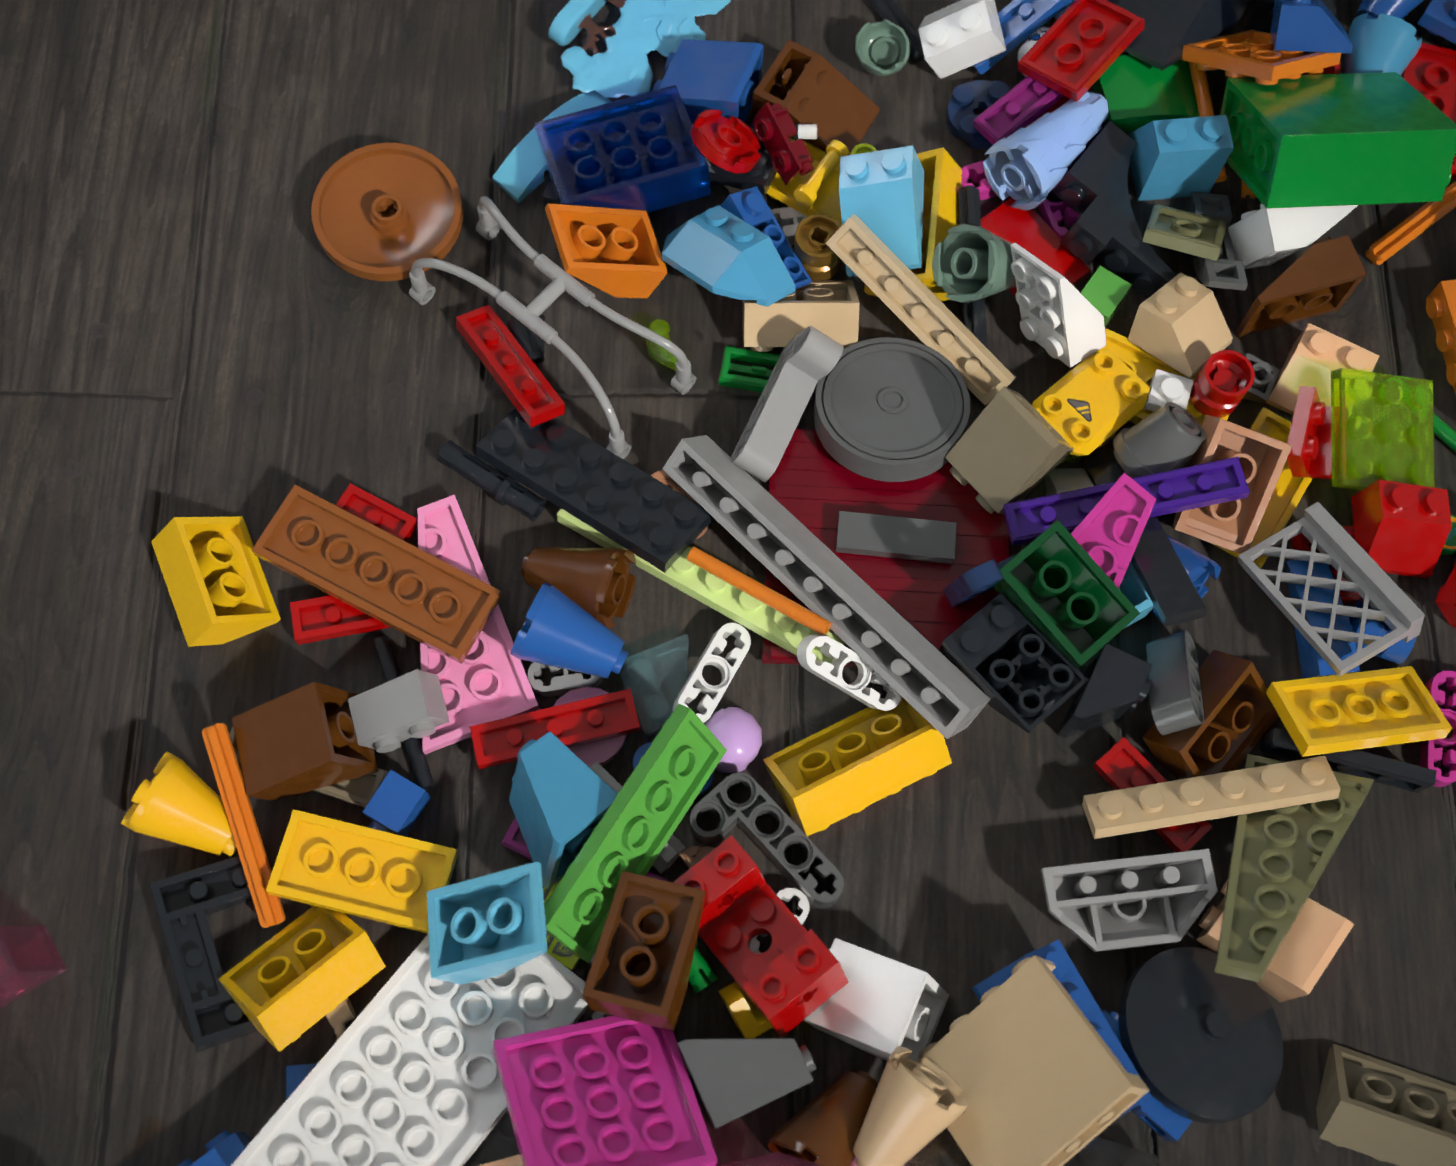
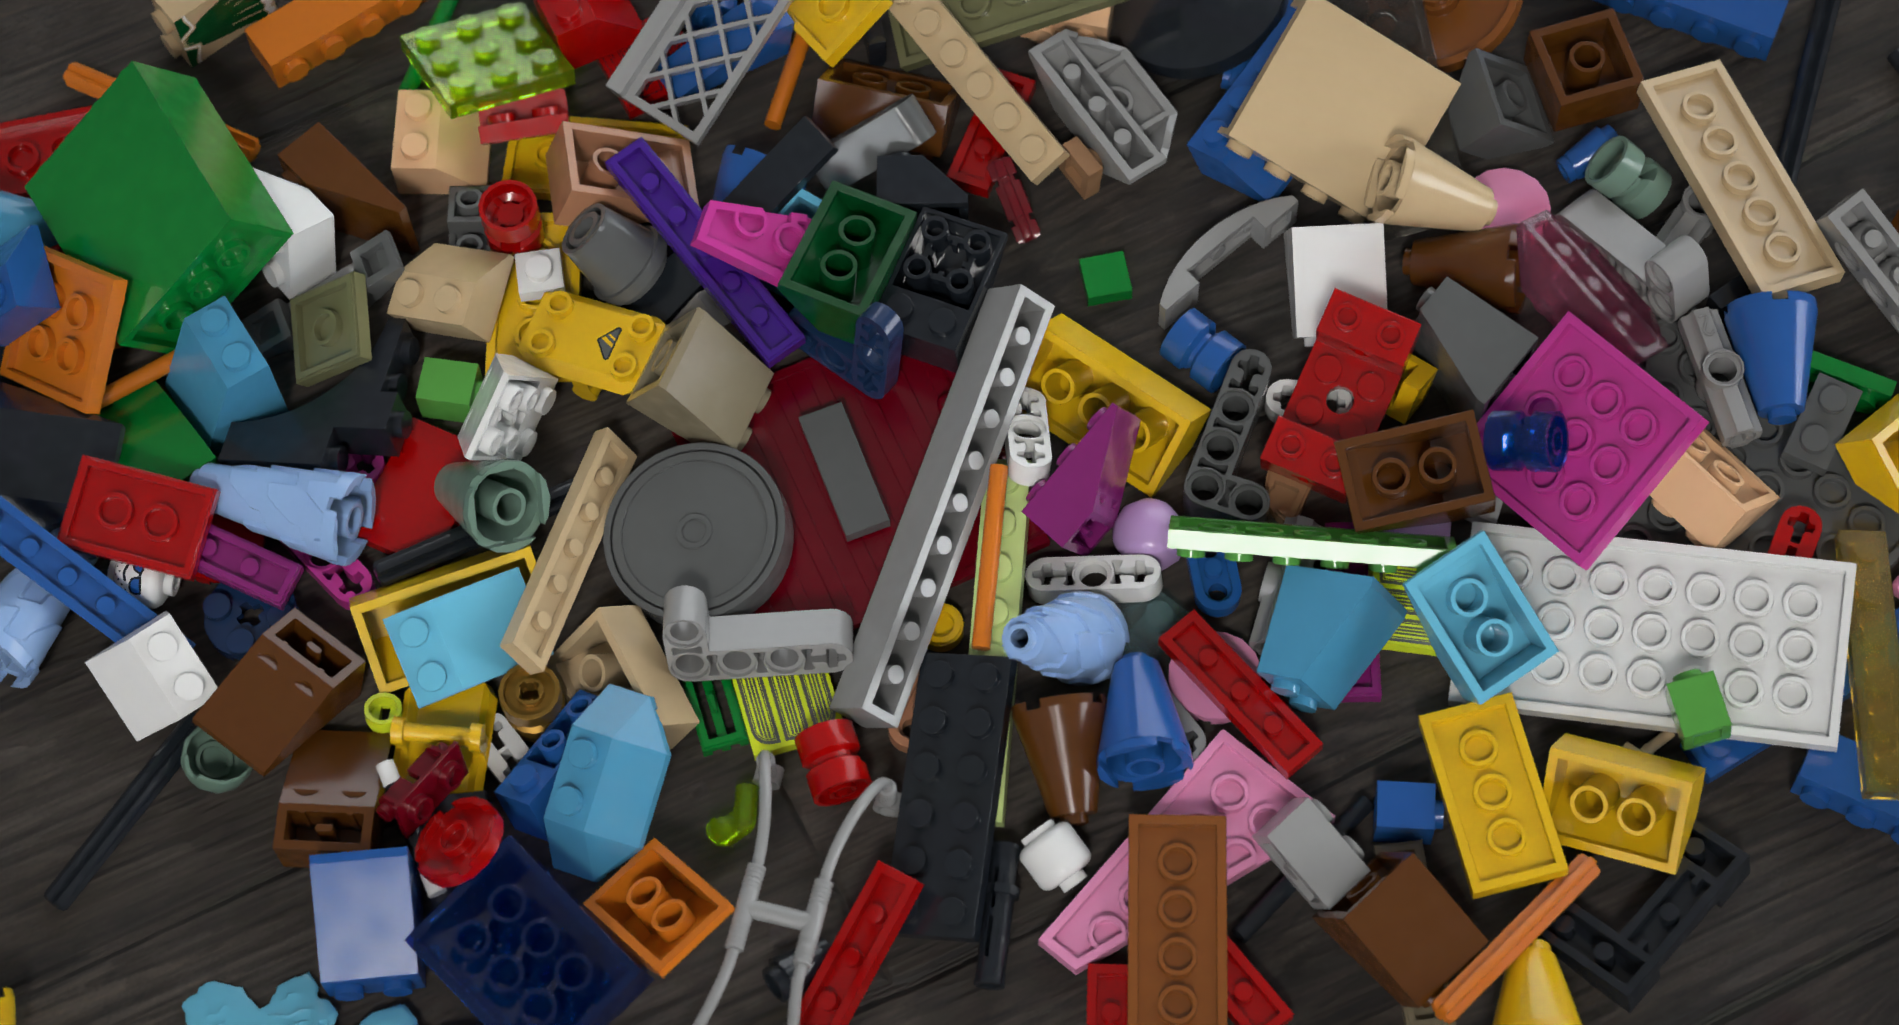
camera: 110 degrees left, 5 degrees down
none -> reddish brown slope [192,608,366,777]
none -> tile [732,673,842,761]
none -> orange bar [764,32,809,130]
none -> red wheel [794,719,872,806]
none -> yellow tile [927,603,964,652]
none -> dark red axle [987,157,1041,244]
none -> light blue cone [1002,591,1130,686]
none -> white head [1020,819,1091,893]
none -> magenta slope [1021,403,1141,556]
none -> medium nougat plate [1059,136,1103,200]
none -> green tile [1079,251,1133,306]
none -> light grey slope [1158,195,1299,330]
none -> blue wheel [1159,308,1247,393]
none -> clear blue wheel [1483,410,1569,472]
none -> bright green brick [1666,669,1732,751]

